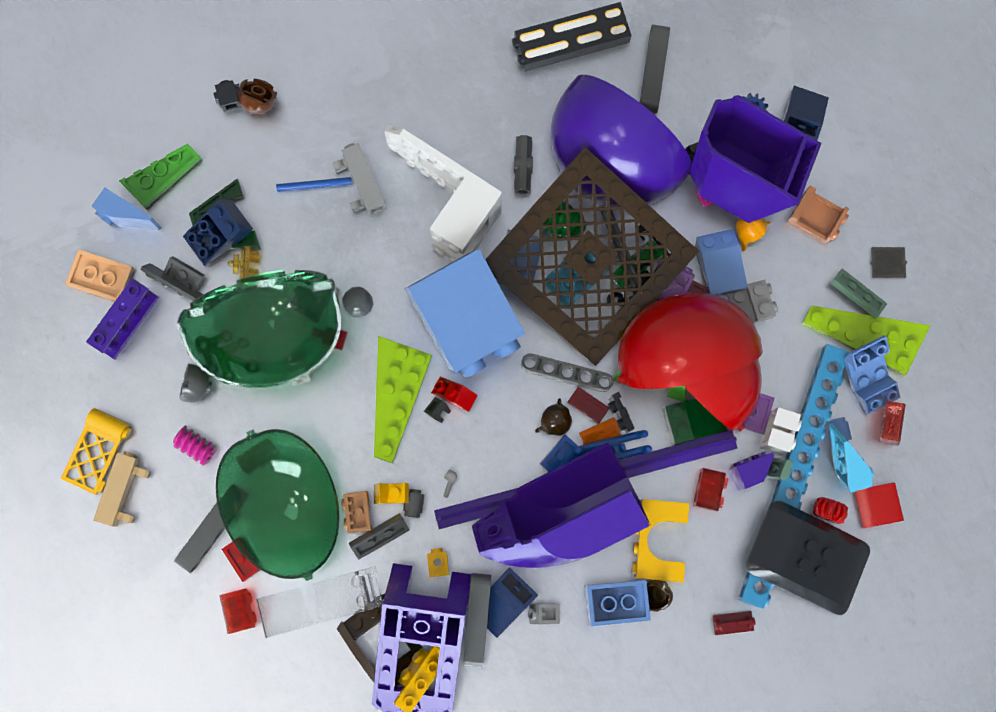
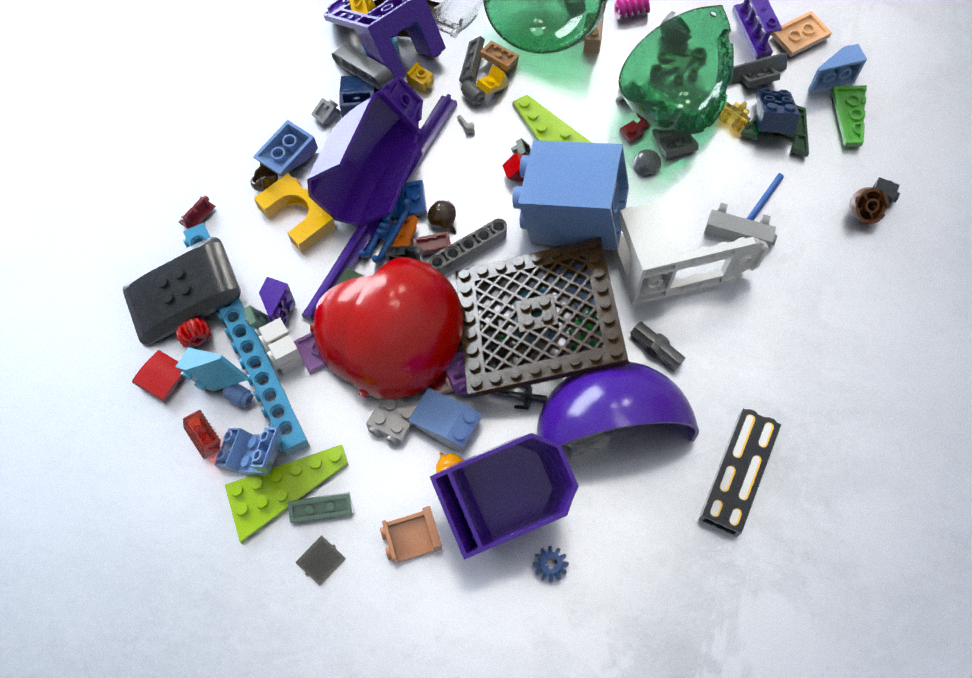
camera: 135 degrees right, 15 degrees down
dark grey beam [640,24,670,113] -> none
clear red brick [693,468,728,512] -> none
dark blue slope [782,85,829,140] -> none

